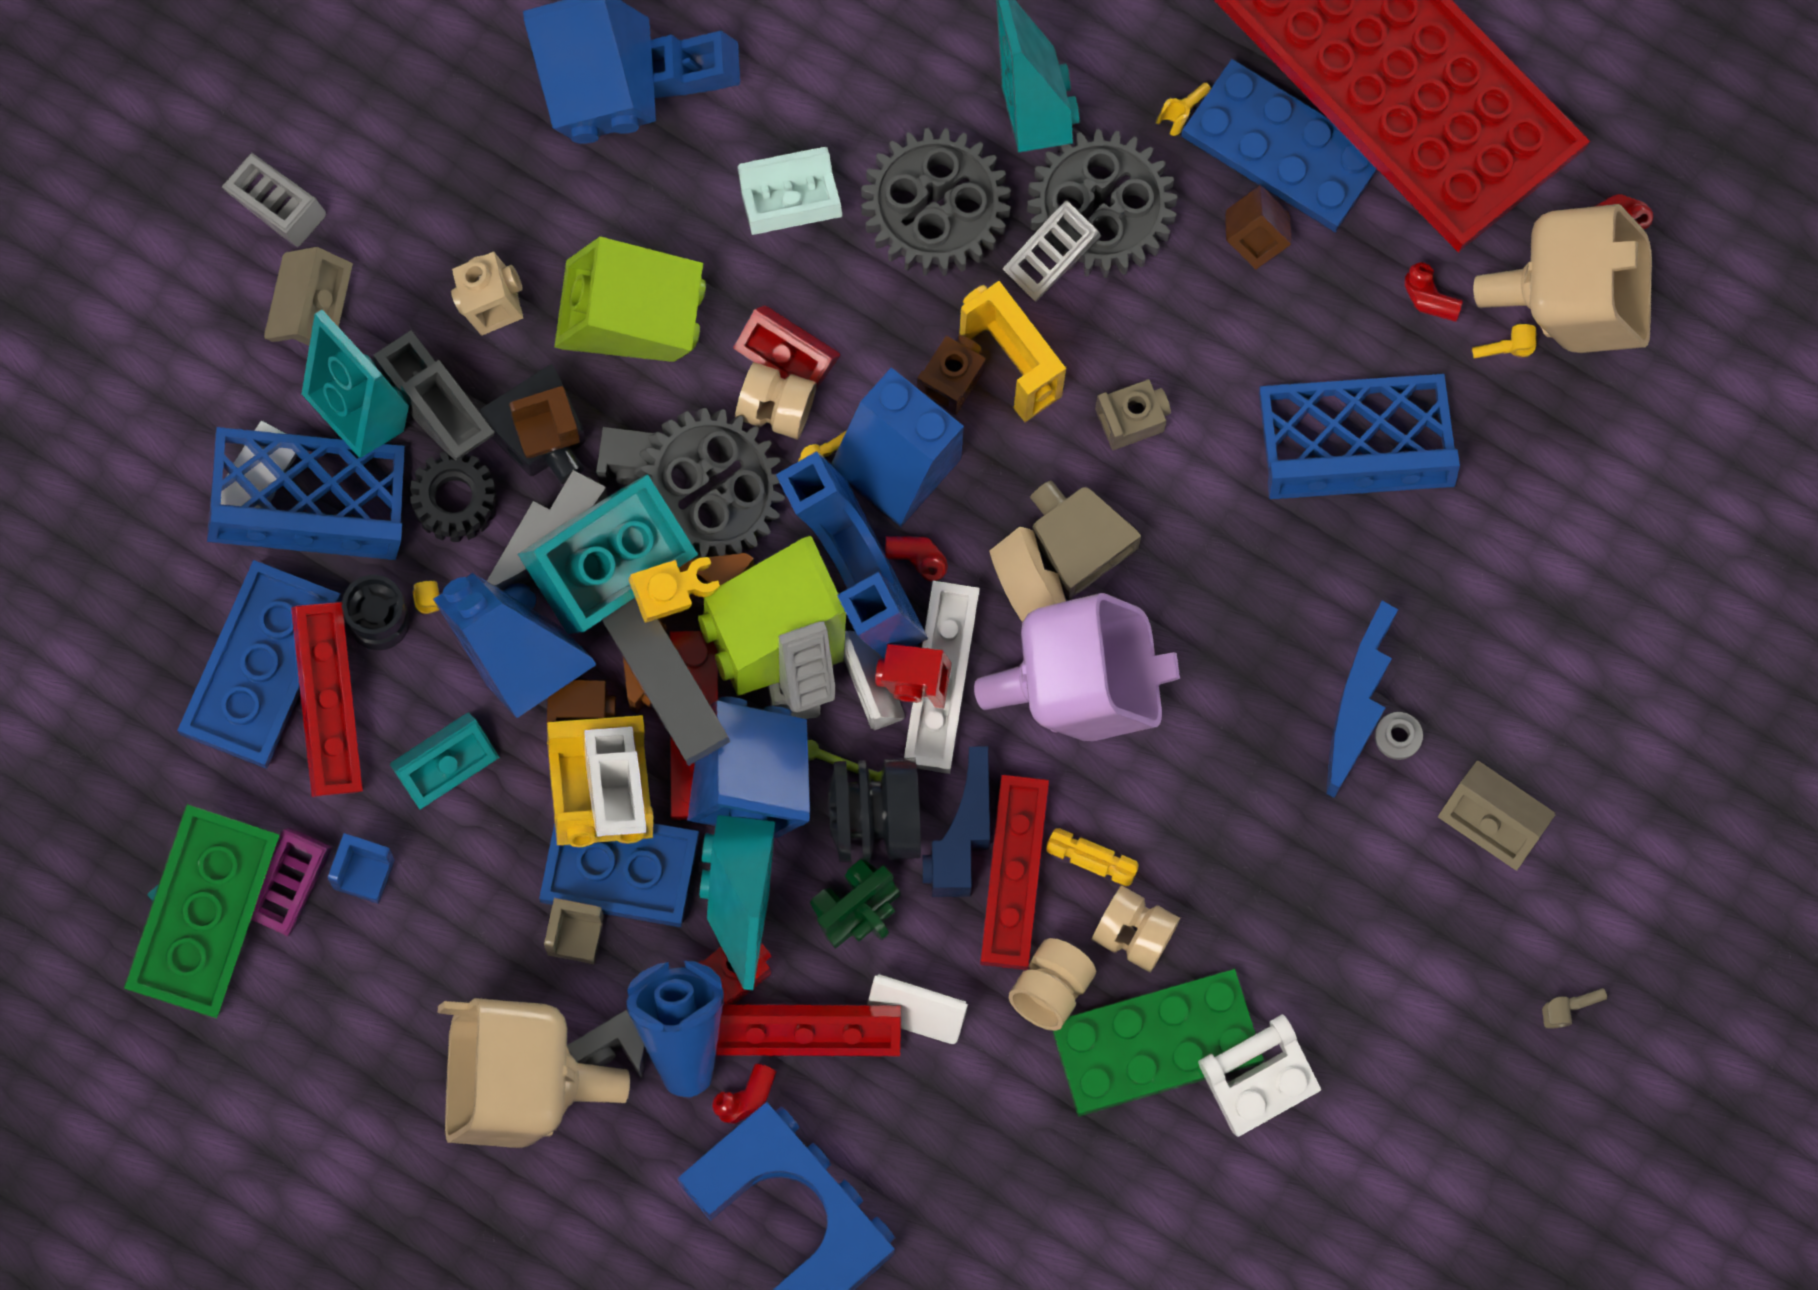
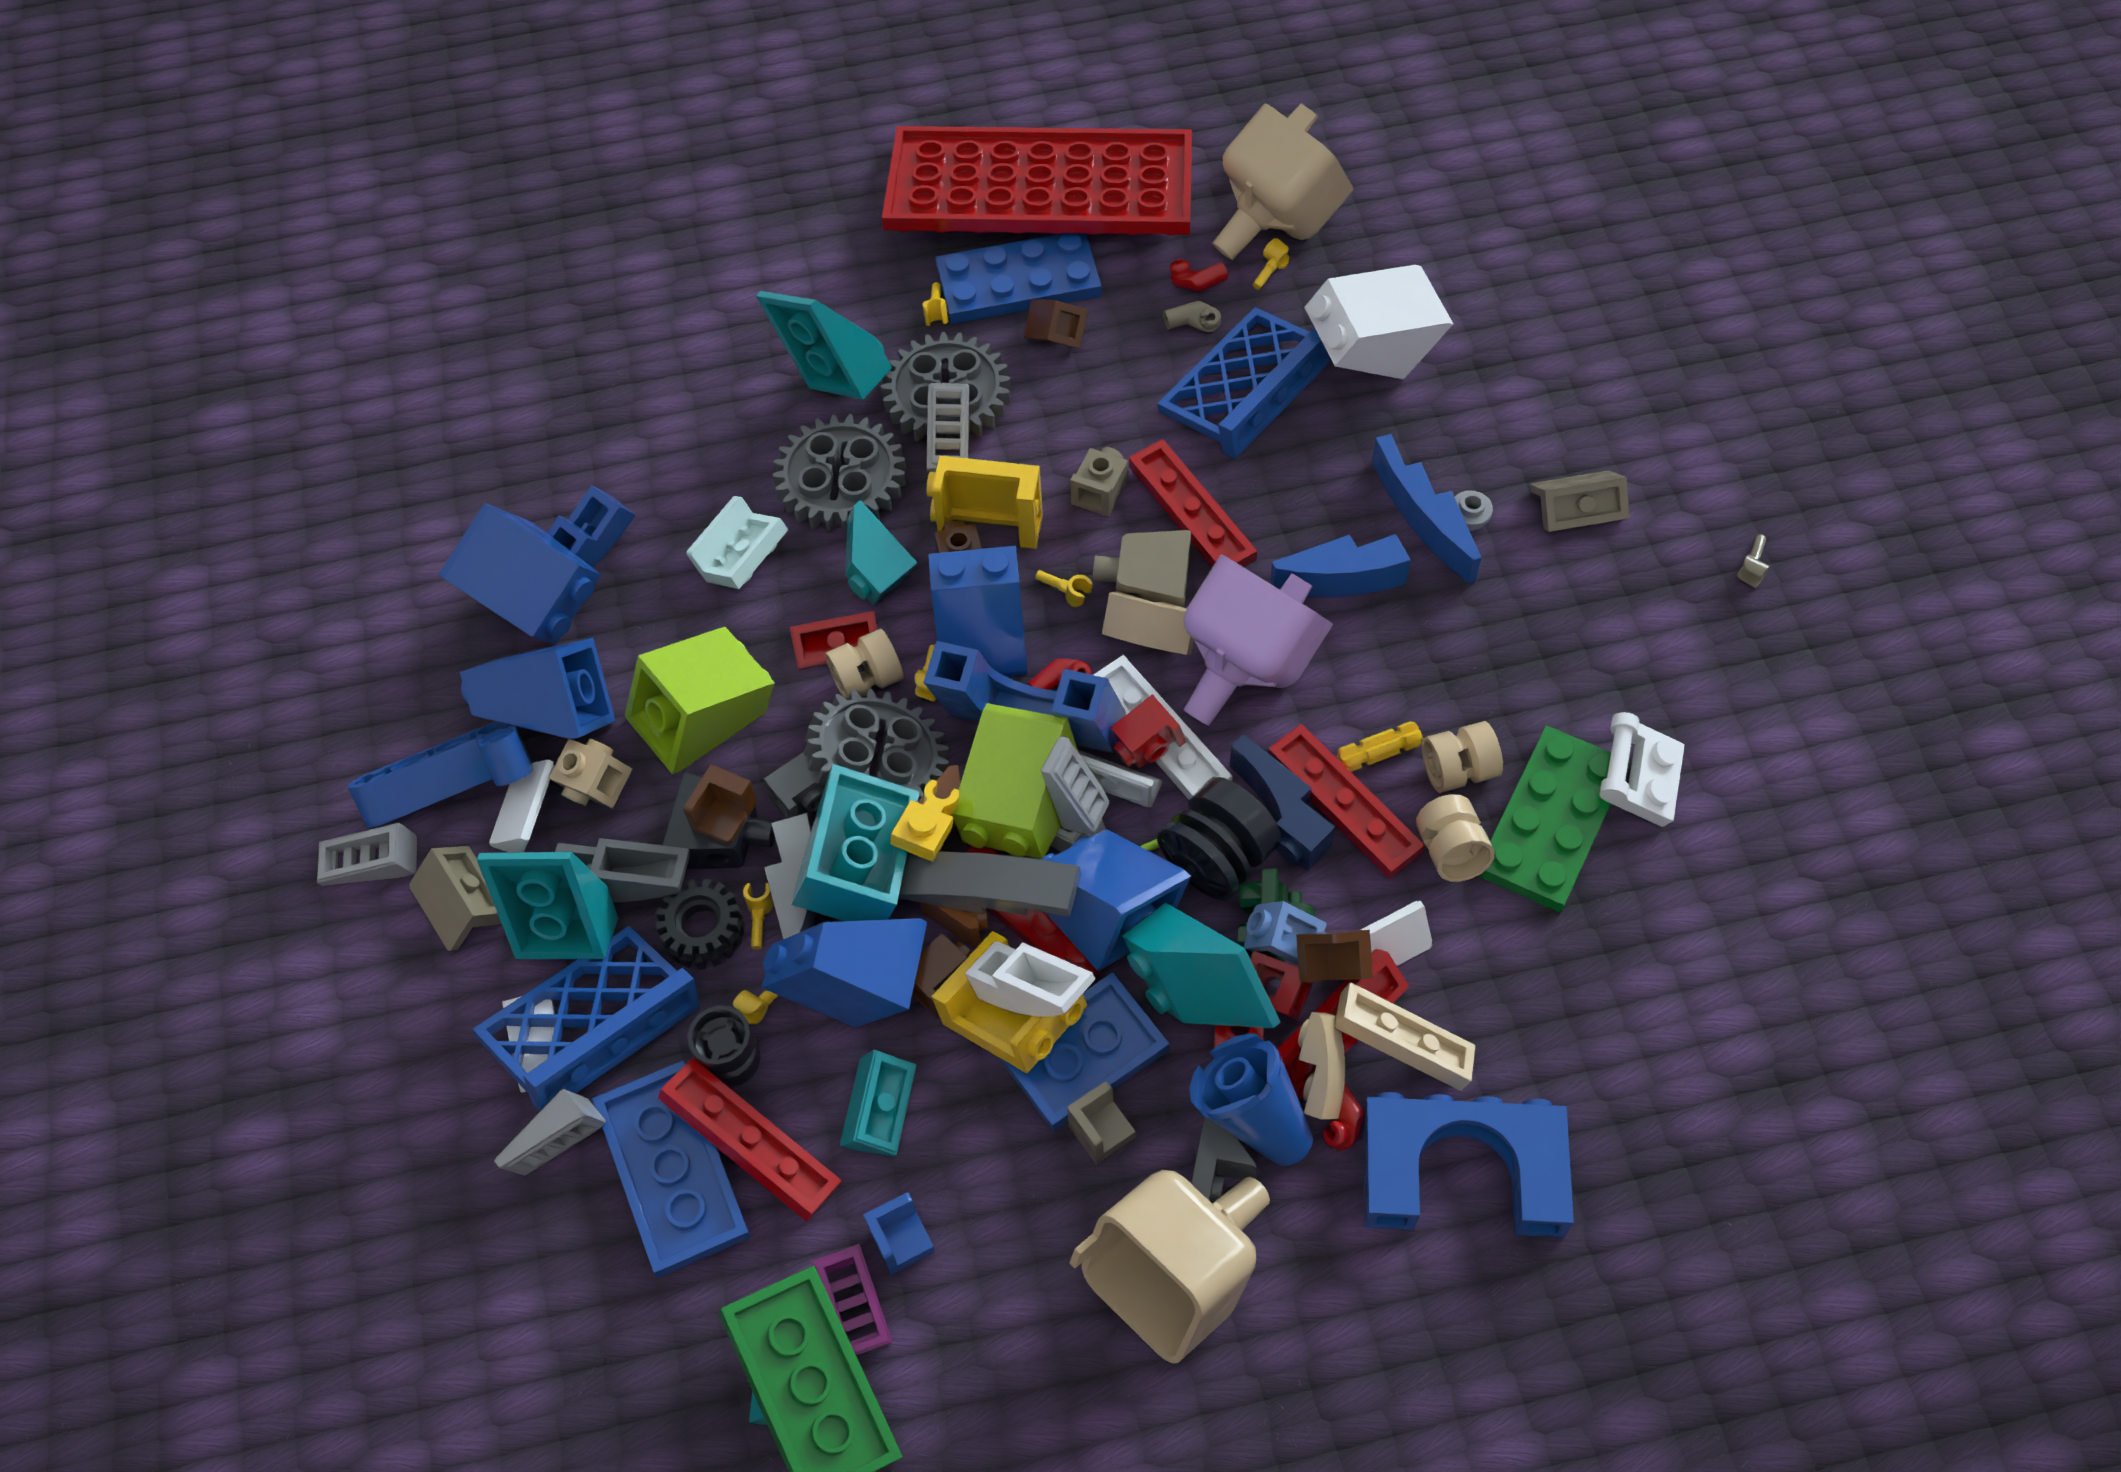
camera: 40 degrees left, 15 degrees down
none -> blue beam [347,721,533,828]
none -> blue slope [460,637,616,739]
none -> white slope [489,759,555,853]
none -> light grey slope [494,1089,606,1176]
none -> yellow hand [743,883,774,950]
none -> teal slope [845,500,917,606]
none -> yellow hand [1036,570,1093,607]
none -> red plate [1129,439,1257,567]
none -> dark tan arm [1163,301,1221,332]
none -> medium blue bracket [1244,901,1327,965]
none -> red brick [1250,951,1314,1022]
none -> blue slope [1270,534,1411,597]
none -> reddish brown panel [1296,930,1373,982]
none -> tan slope [1298,1012,1345,1119]
none -> white slope [1304,265,1453,379]
none -> tan plate [1334,982,1475,1091]

